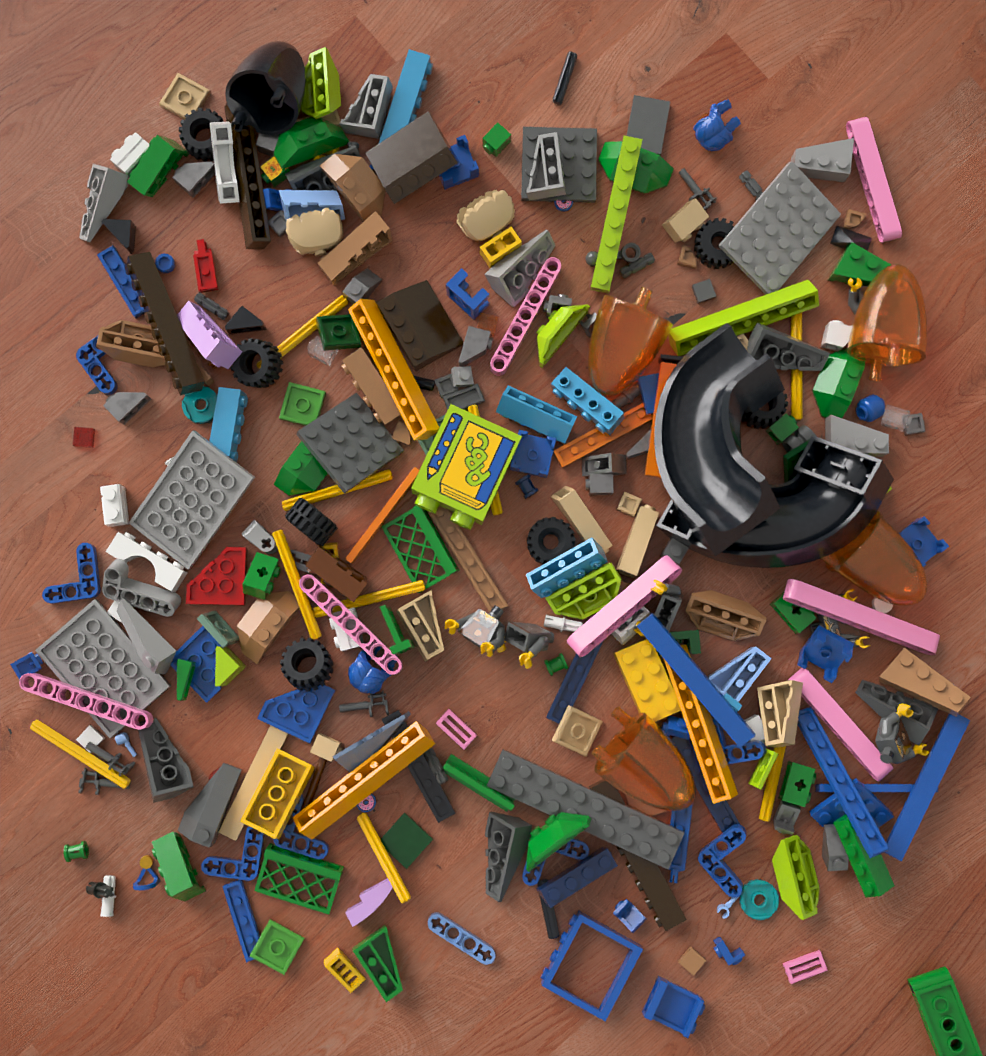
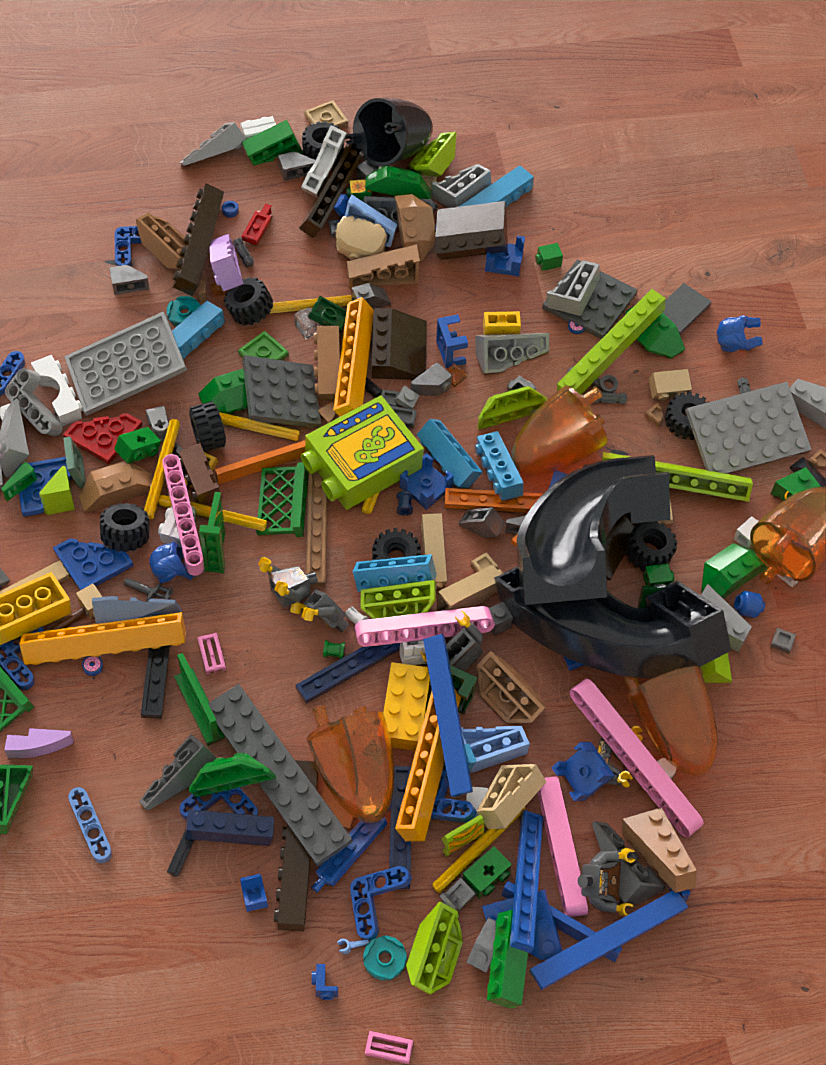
camera: 30 degrees right, 25 degrees down
clear red tile [73,427,95,448] -> none
blue tile [97,245,145,319] -> none
white brick [100,484,129,527] -> none
black slope [101,219,136,254] -> none
black slope [225,306,266,335] -> none
yellow axle [357,813,411,903] -> none
dark green tile [380,812,433,869] -> none
tan wedge [396,590,444,662] -> none
dark grey axle [423,748,448,785] -> none
tan animal [456,190,515,241] -> none
bright pink beam [490,257,561,376] -> none
blue window [540,910,643,1022] -> none
black axle [552,51,577,105] -> none
tan tile [552,705,603,756] -> none
flat silver brick [585,474,614,495] -> none
dark grey pin [611,382,641,409] -> none
blue panel [642,975,705,1038] -> none
blue bracket [661,715,690,742] -> none
medium nougat tile [678,946,706,976] -> none
dark grey piece [679,168,717,211] -> none
dark grey tile [691,279,716,304] -> none
dark grey wedge [747,323,830,371] -> none
green brick [770,592,816,634] -> none
yellow axle [791,312,803,420] -> none
clear brick [881,405,913,432] -> none
blue panel [888,516,949,572] -> none

